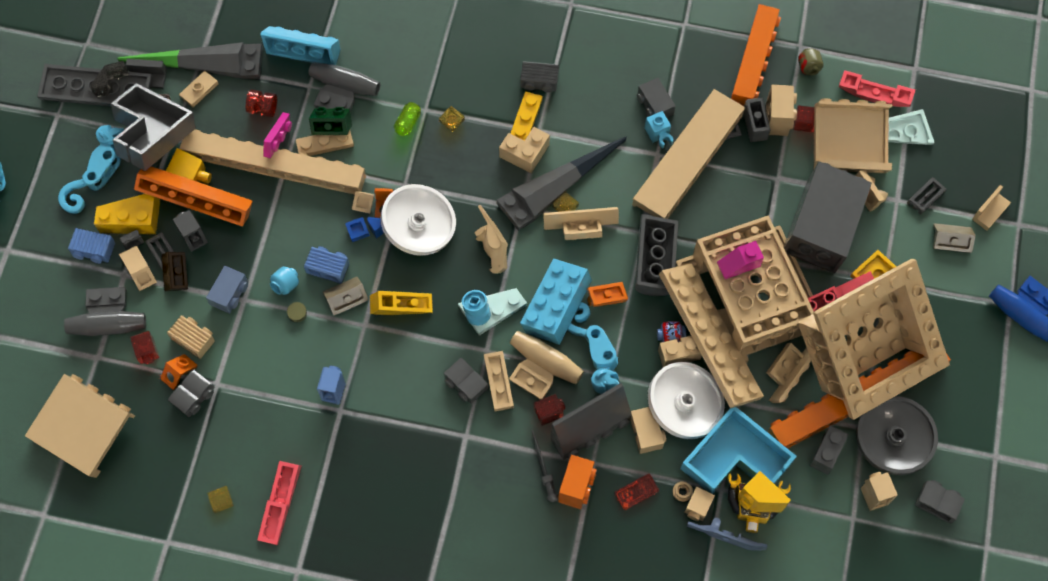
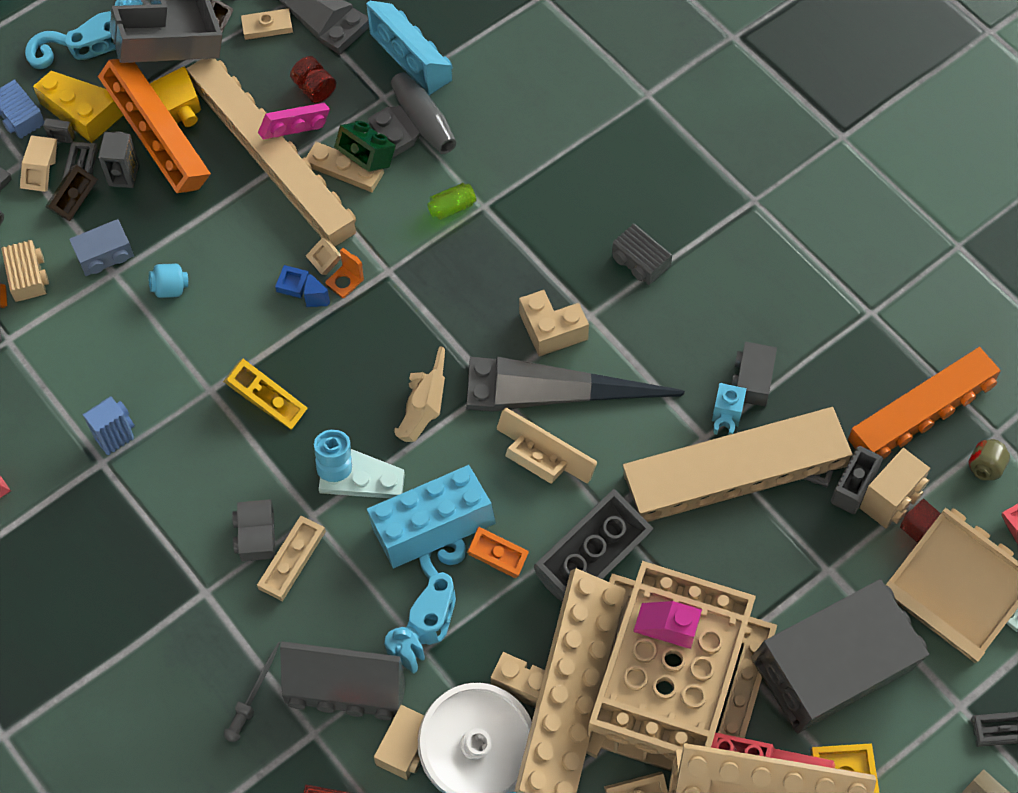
camera: 40 degrees right, 5 degrees down
olive tile [287,302,307,322] -> none
medium blue brick [304,246,349,284] -> none
dark tan panel [323,277,369,315] -> none
white dish [380,184,456,255] -> none
clear yellow plate [439,106,465,132] -> none
tan plate [509,331,584,401] -> none
yellow plate [510,91,543,141] -> none
clear red brick [534,394,566,426] -> none
clear yellow plate [552,192,579,212] -> none
orange brick [558,454,597,509] -> none
head [657,321,686,342] -> none
tan tile [855,170,888,212] -> none

